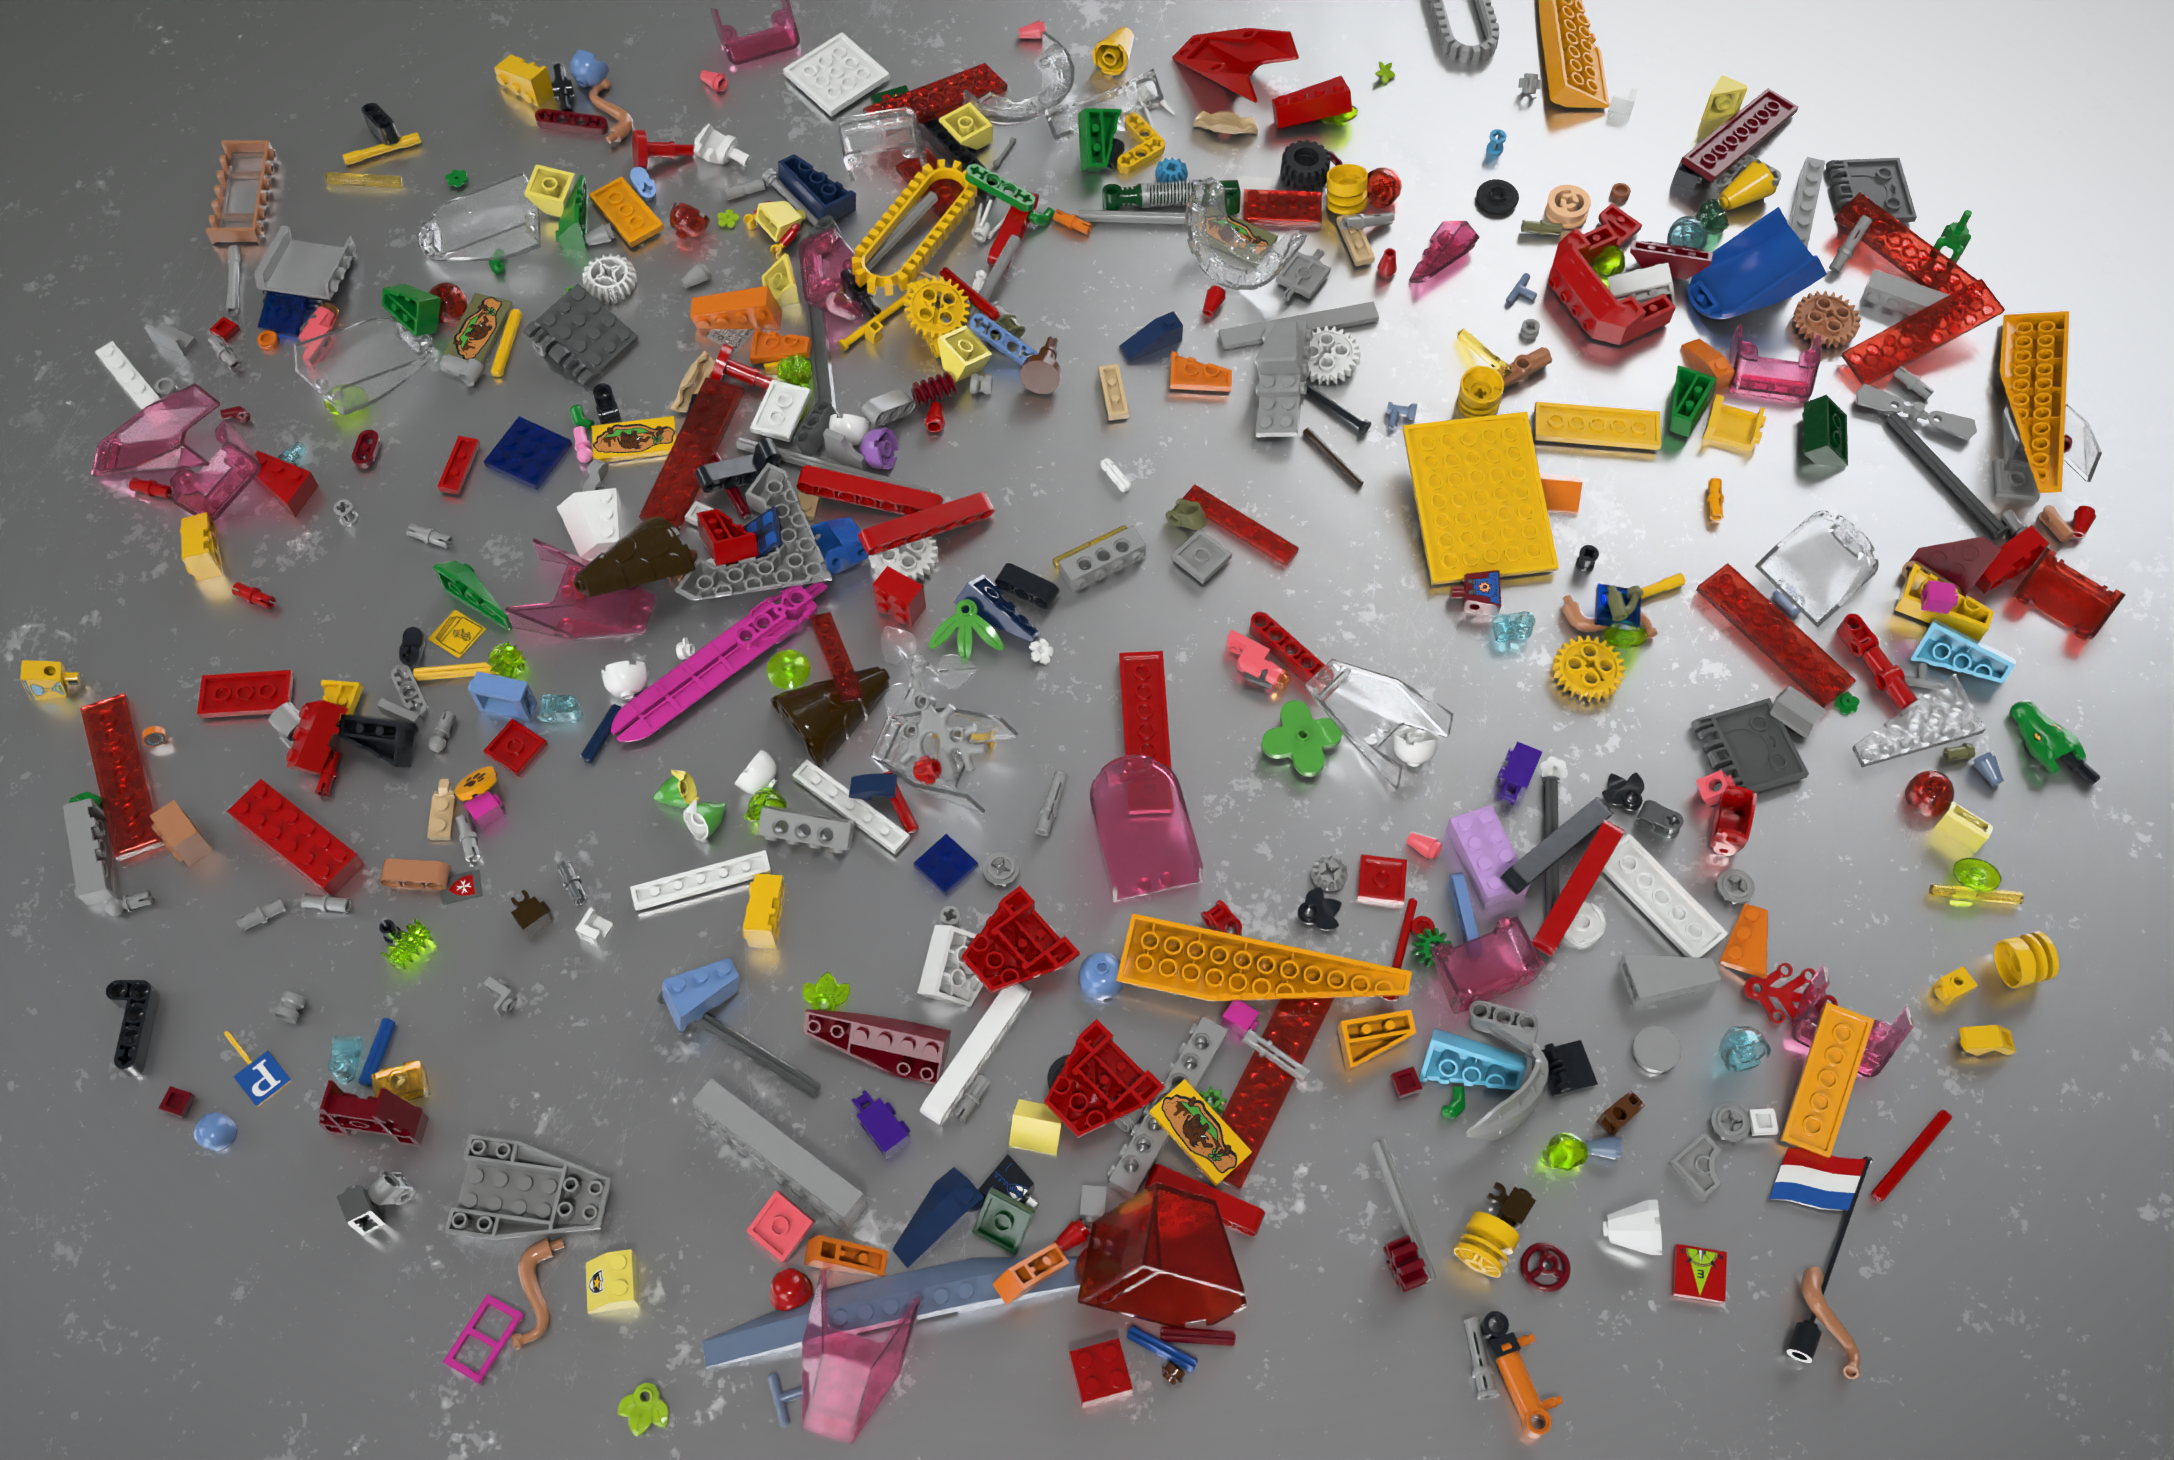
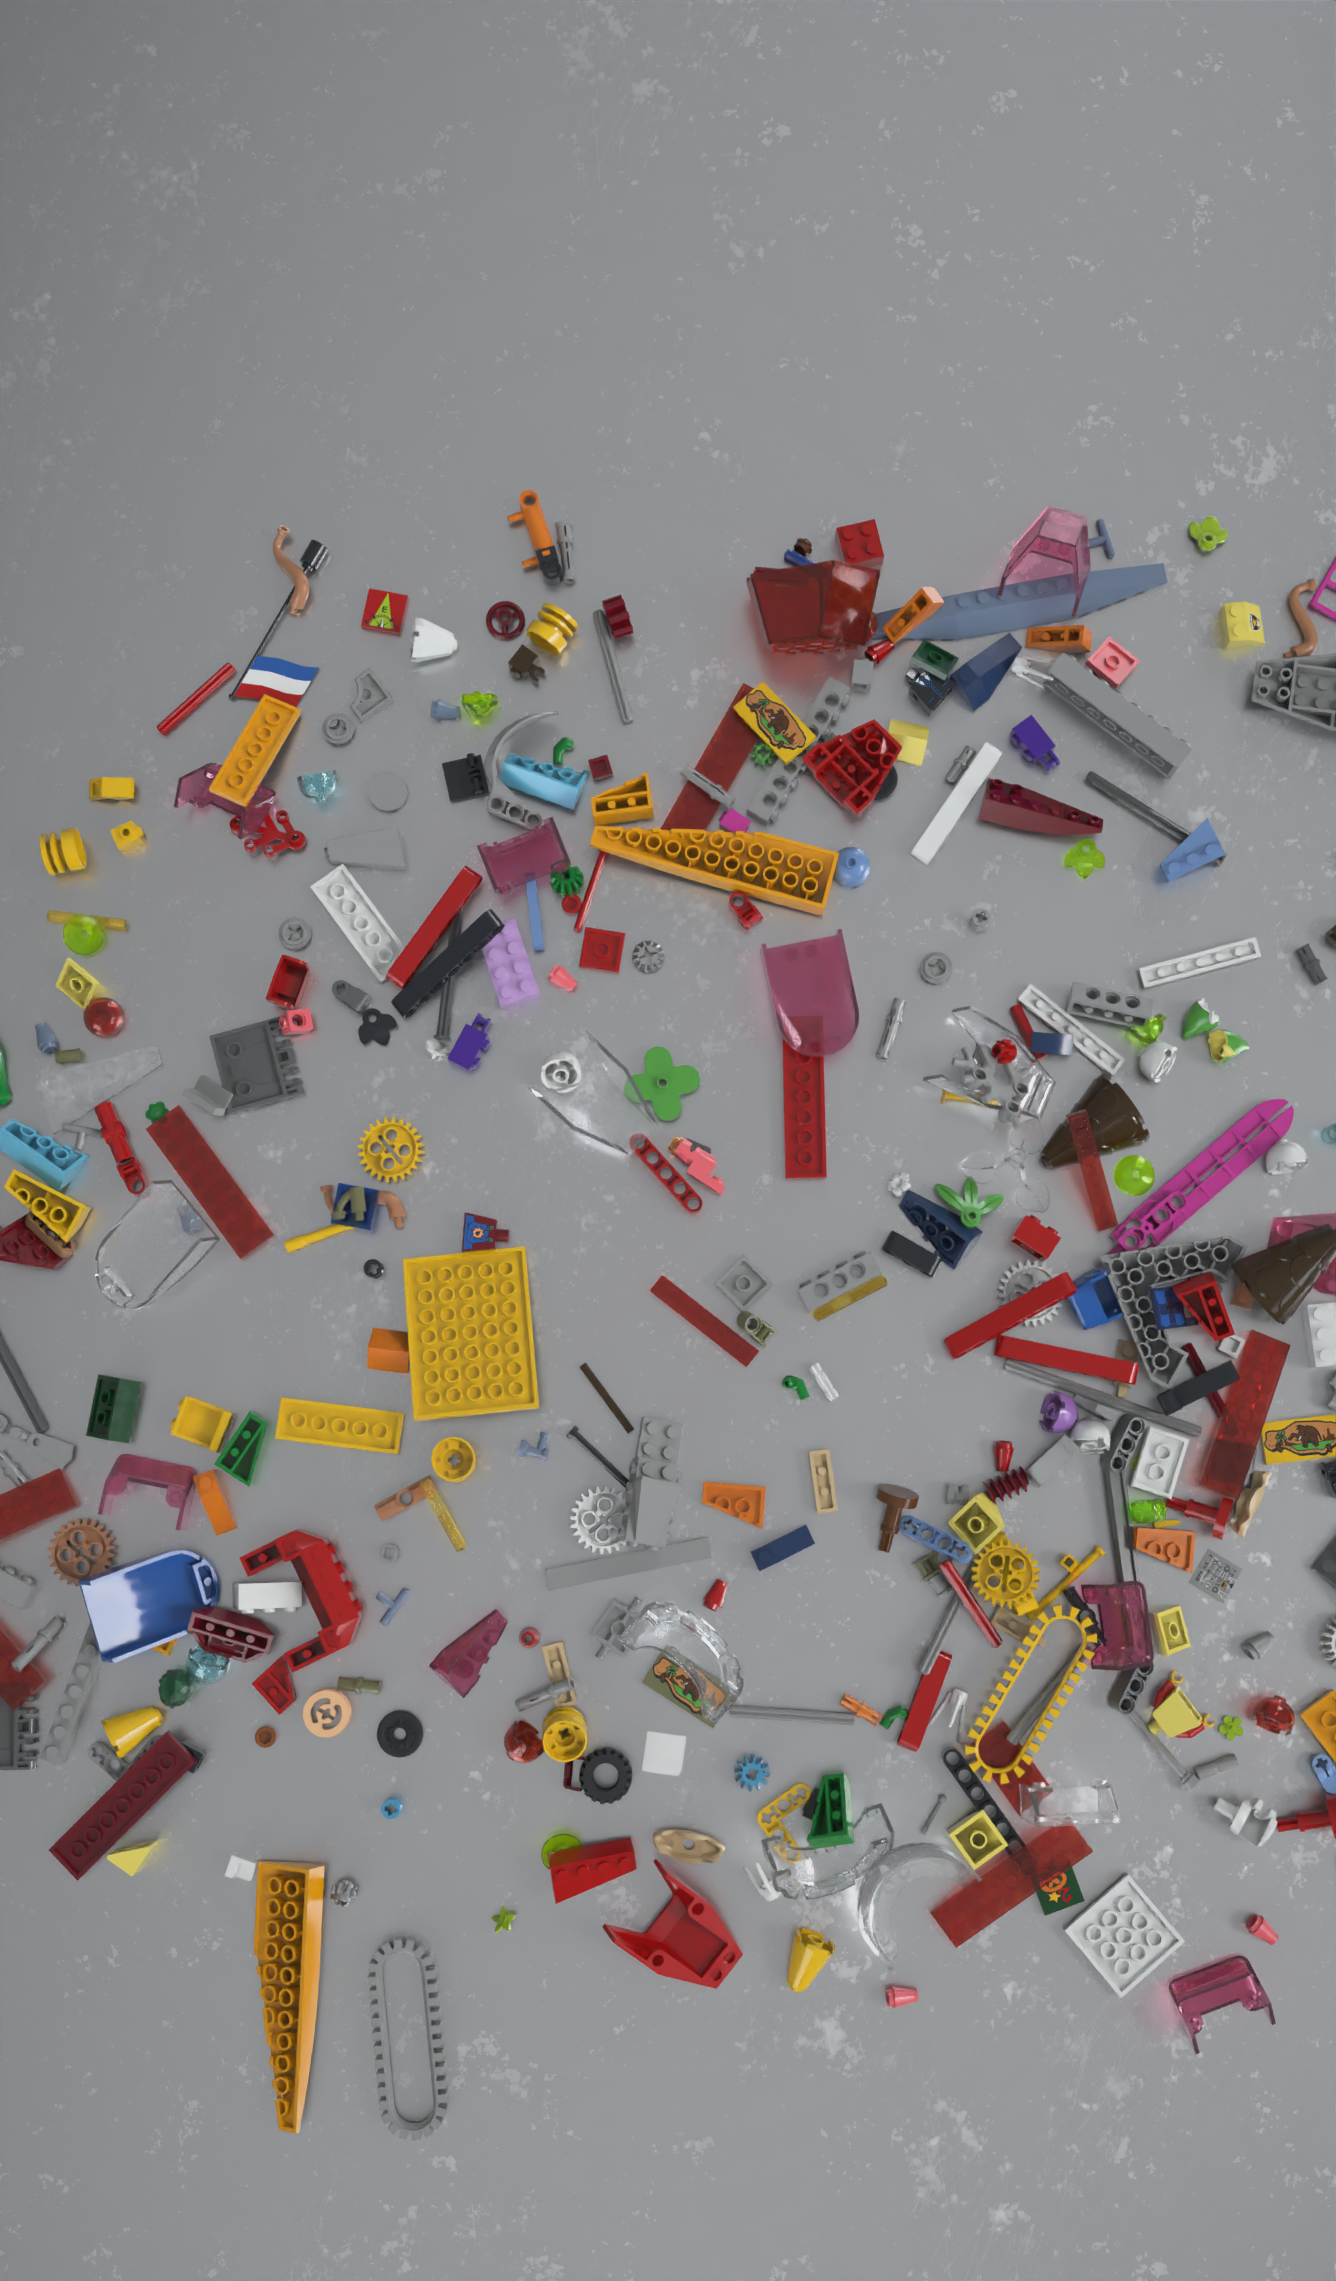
camera: 175 degrees left, 20 degrees up
white panel [575,907,614,948] -> none
dark blue axle [581,704,621,763] -> none
white plate [676,637,695,660] -> none
orange wedge [690,286,782,330] -> none
yellow wedge [742,874,786,949] -> none
red helmet [770,1268,813,1311] -> none
dark blue wedge [778,154,856,220] -> none
clear blue plate [913,834,978,896] -> none
white wedge [917,925,983,1007] -> none
red wedge [961,886,1080,993] -> none
green beam [965,164,1035,212] -> none
white axle [969,270,987,303] -> none
dark green piece [1102,179,1241,215] -> none
red beam [1144,1164,1266,1237] -> none
clear red plate [1243,189,1322,228] -> none
black plate [1297,887,1342,931] -> none
clear light blue piece [1491,611,1535,642] -> none
white tile [1564,902,1606,946] -> none
clear neon green hair [1592,246,1625,280] -> none
reddish brown leg [1596,1090,1646,1136] -> none
clear neon green dish [1603,624,1648,649] -> none
light orange pin [1707,478,1725,521] -> none
orange wing [1720,904,1768,979] -> none
white plate [1747,1108,1779,1136] -> none
dark pink brick [1921,580,1958,614] -> none
none -> green arm [782,1375,810,1400]
none -> white plant [1012,654,1057,689]

